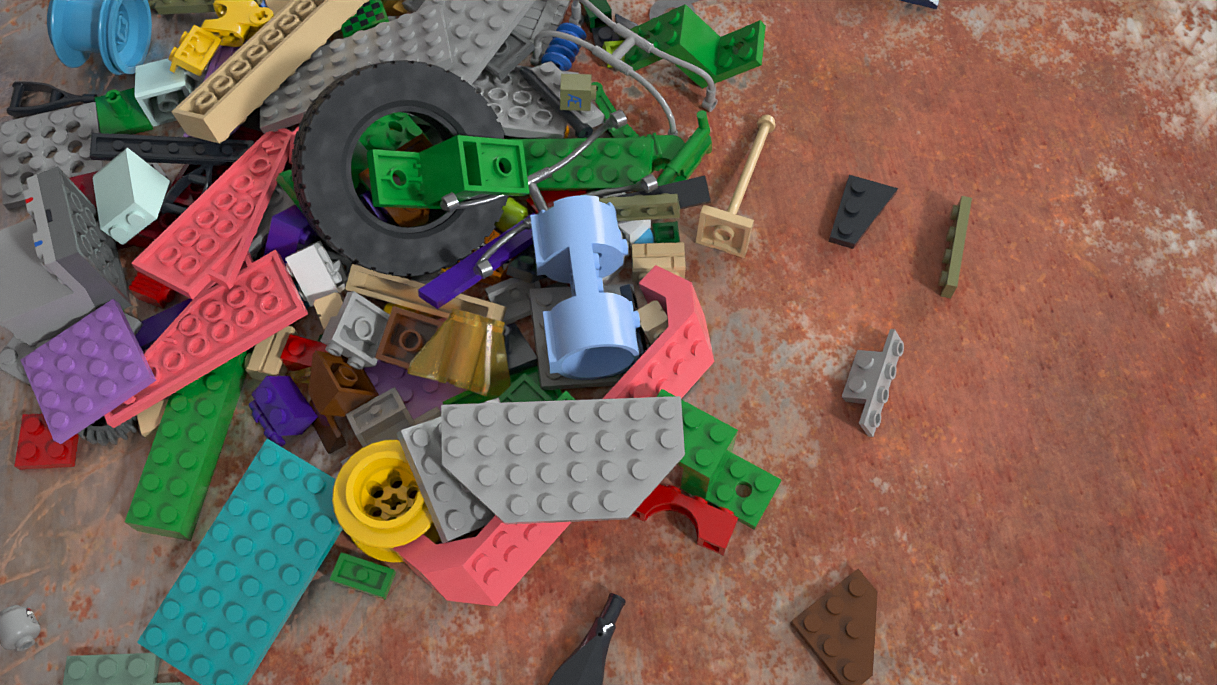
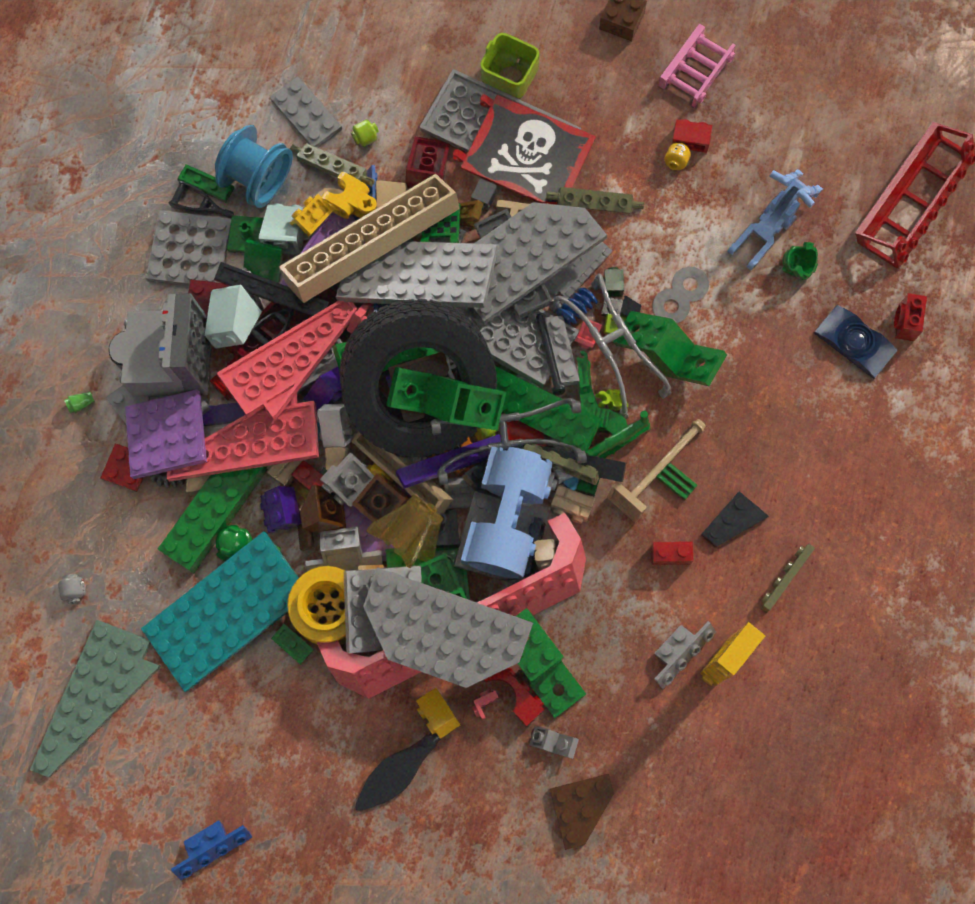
camera: 25 degrees right, 10 degrees up
olive brick [560,73,596,111] -> none
none -> green tile [177,164,234,203]
none -> green helmet [215,525,252,561]
none -> green tile [243,239,283,283]
none -> yellow brick [416,687,460,739]
none -> coral bracket [472,689,499,720]
none -> light grey slope [529,726,579,759]
none -> coral bracket [575,320,602,349]
none -> lime plate [595,389,628,410]
none -> red brick [651,541,694,565]
none -> green tile [656,462,698,501]
none -> yellow fence [700,622,765,686]

